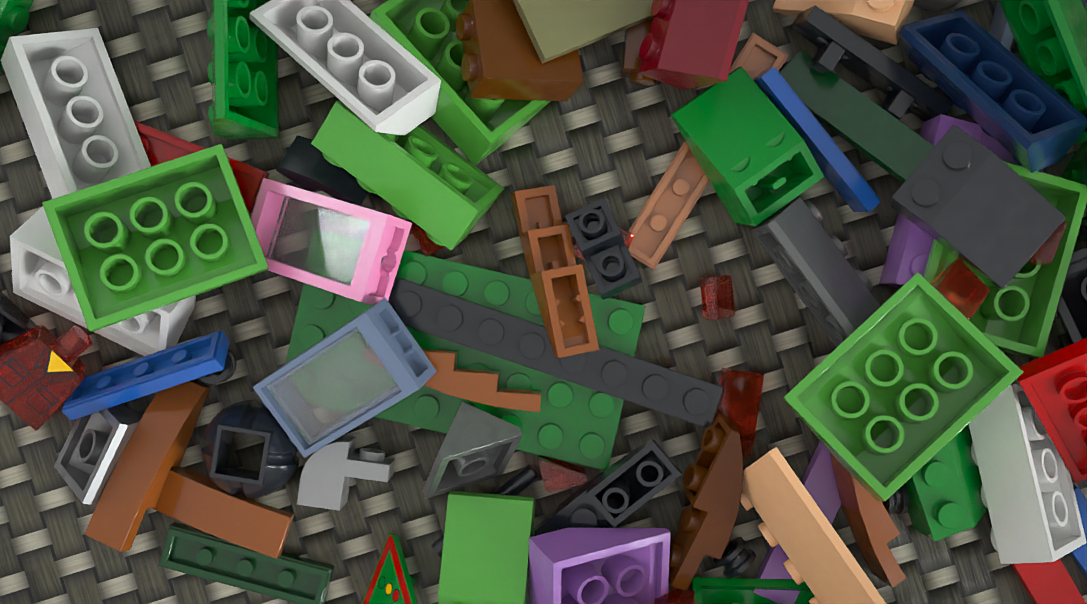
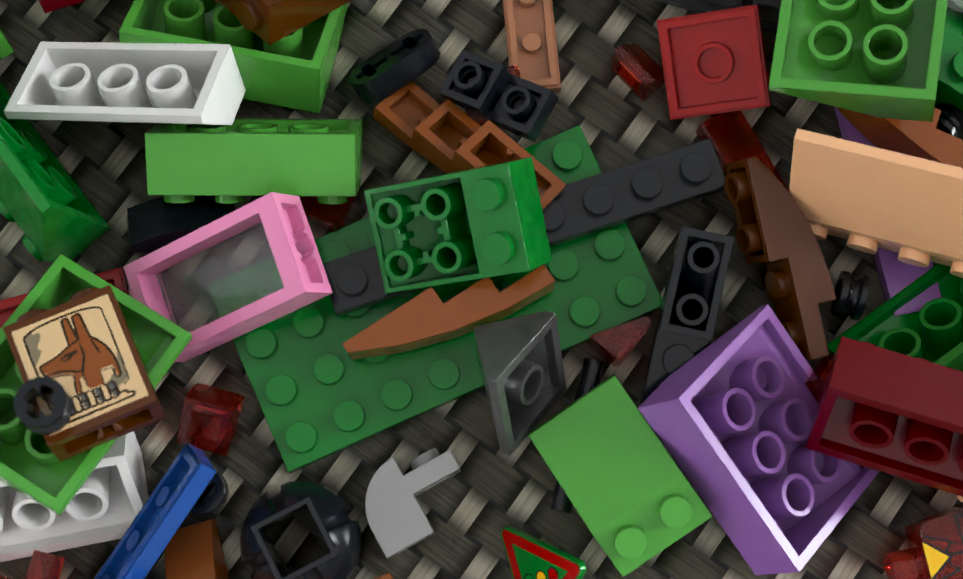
camera: 30 degrees left, 10 degrees down
window [253,298,437,458] -> none
none -> brick [3,285,166,462]
none -> black bush [14,377,73,435]
none -> clear red slope [177,383,244,456]
none -> black beam [349,29,441,104]
none -> green slope [364,157,552,294]
none -> red tile [656,4,772,120]

